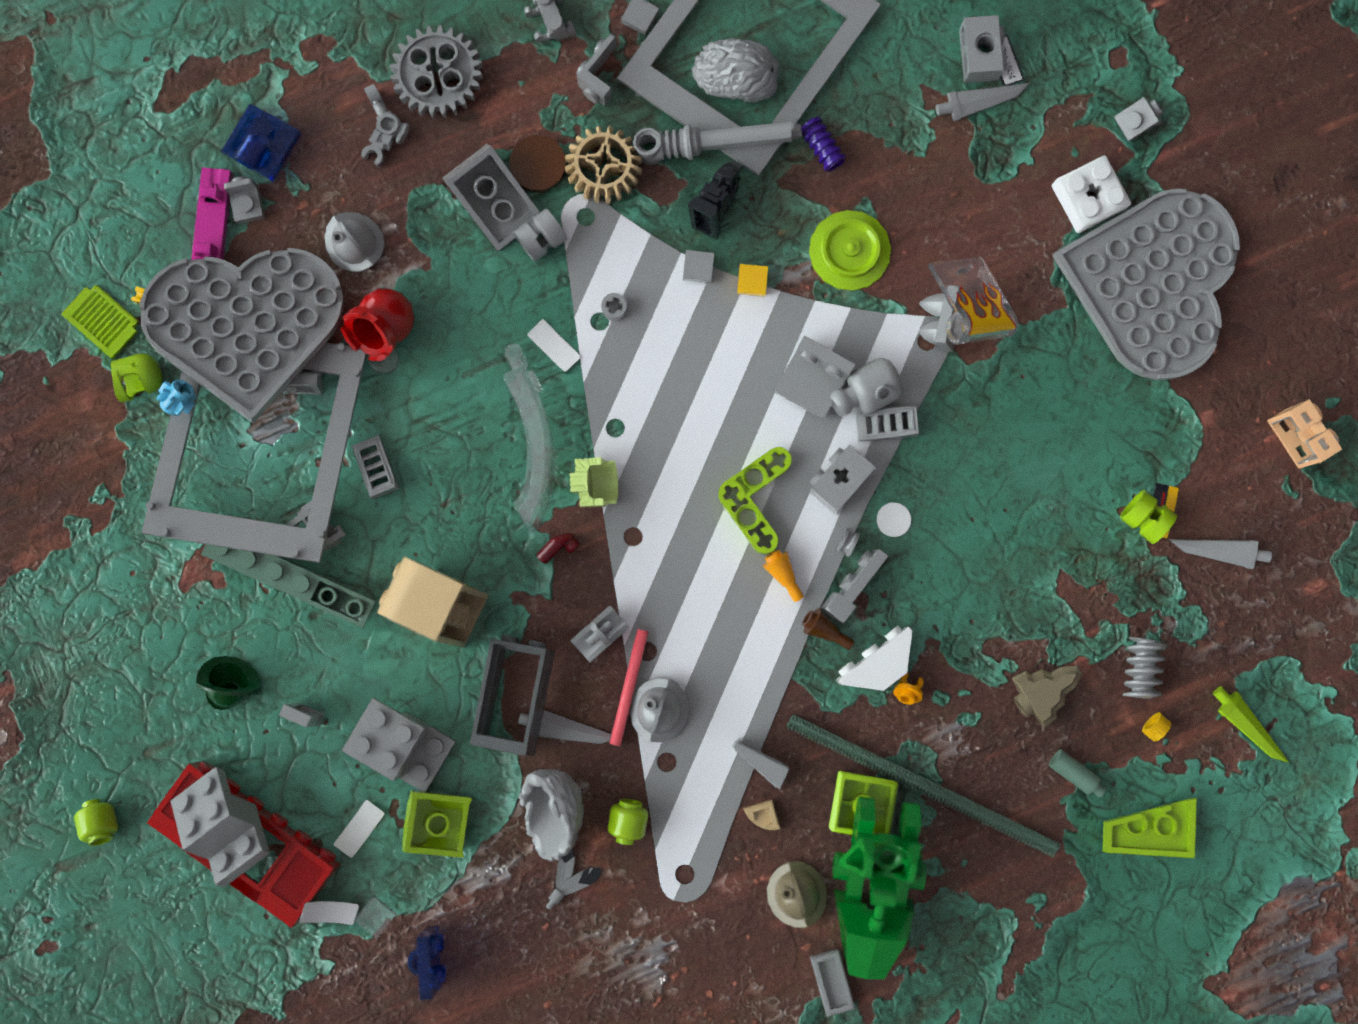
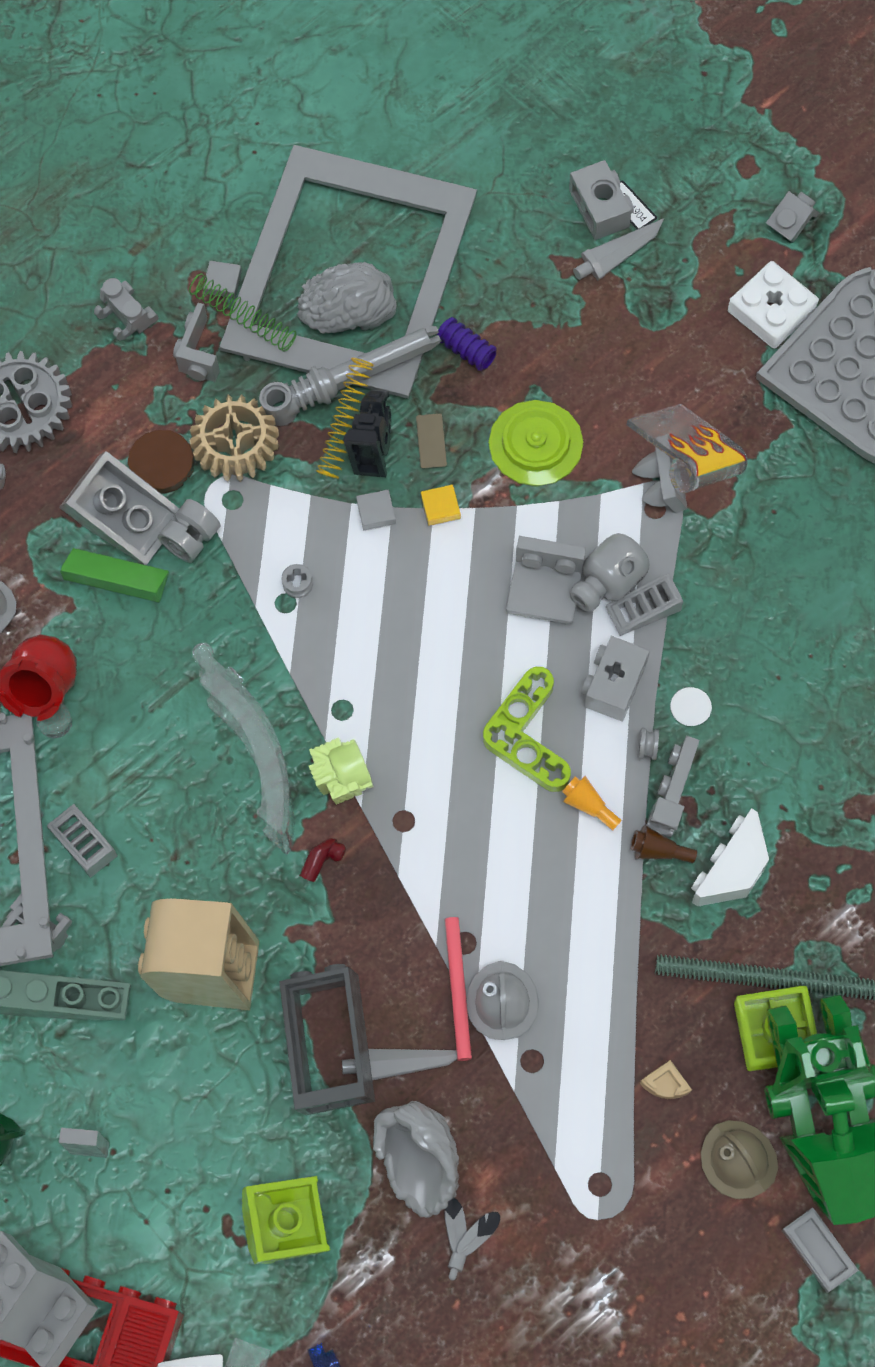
camera: 15 degrees left, 15 degrees down
white sticker [334,800,384,858] -> none
light grey bracket [342,698,456,791] -> none
white sticker [528,319,581,372] -> none
light grey hips [570,606,630,662] -> none
lime head [608,799,648,845] -> none
light grey slope [732,740,789,789] -> none
light orange plate [893,673,923,705] -> none
none -> bright green slope [60,548,169,603]
none -> bright green piece [189,273,296,352]
none -> yellow piece [316,358,374,479]
none -> dark tan sticker [416,414,447,468]

